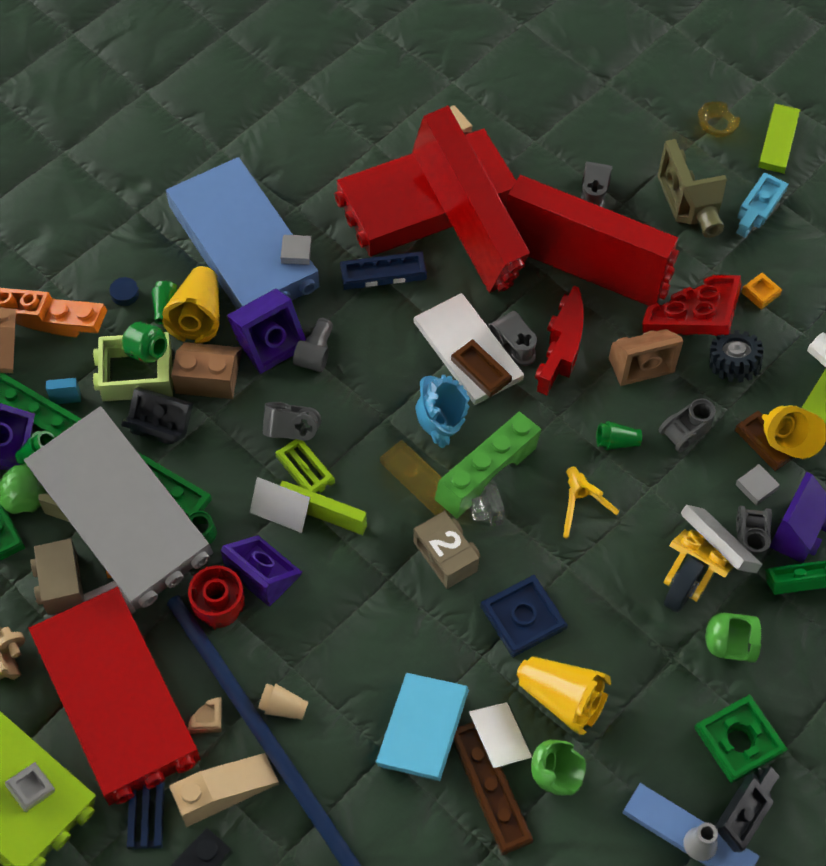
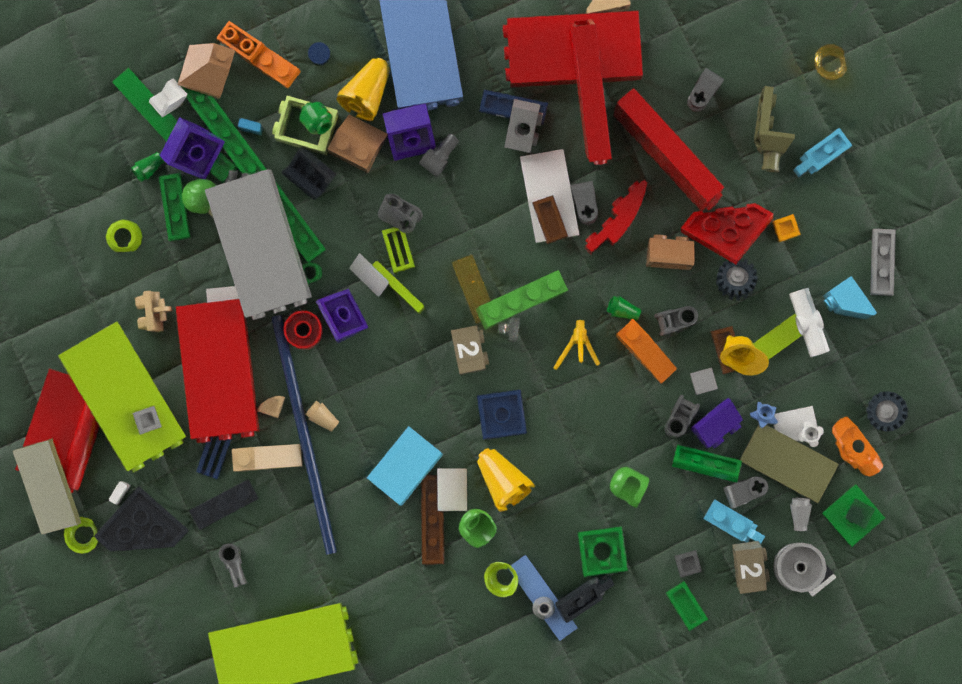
camera: 25 degrees right, 25 degrees up
green cone [15,431,56,465] -> none
dark tan brick [30,538,85,615] -> none
green cone [152,281,178,325] -> none
light grey tile [281,235,312,265] -> none
dark azure hair [415,375,470,448] -> none
plate [663,530,734,613] -> none
light grey tile [681,504,763,573] -> none
lime tile [758,104,800,174] -> none
none -> lime piece [484,562,518,597]
none -> light grey brick [504,99,543,153]
none -> orange slope [616,319,677,384]

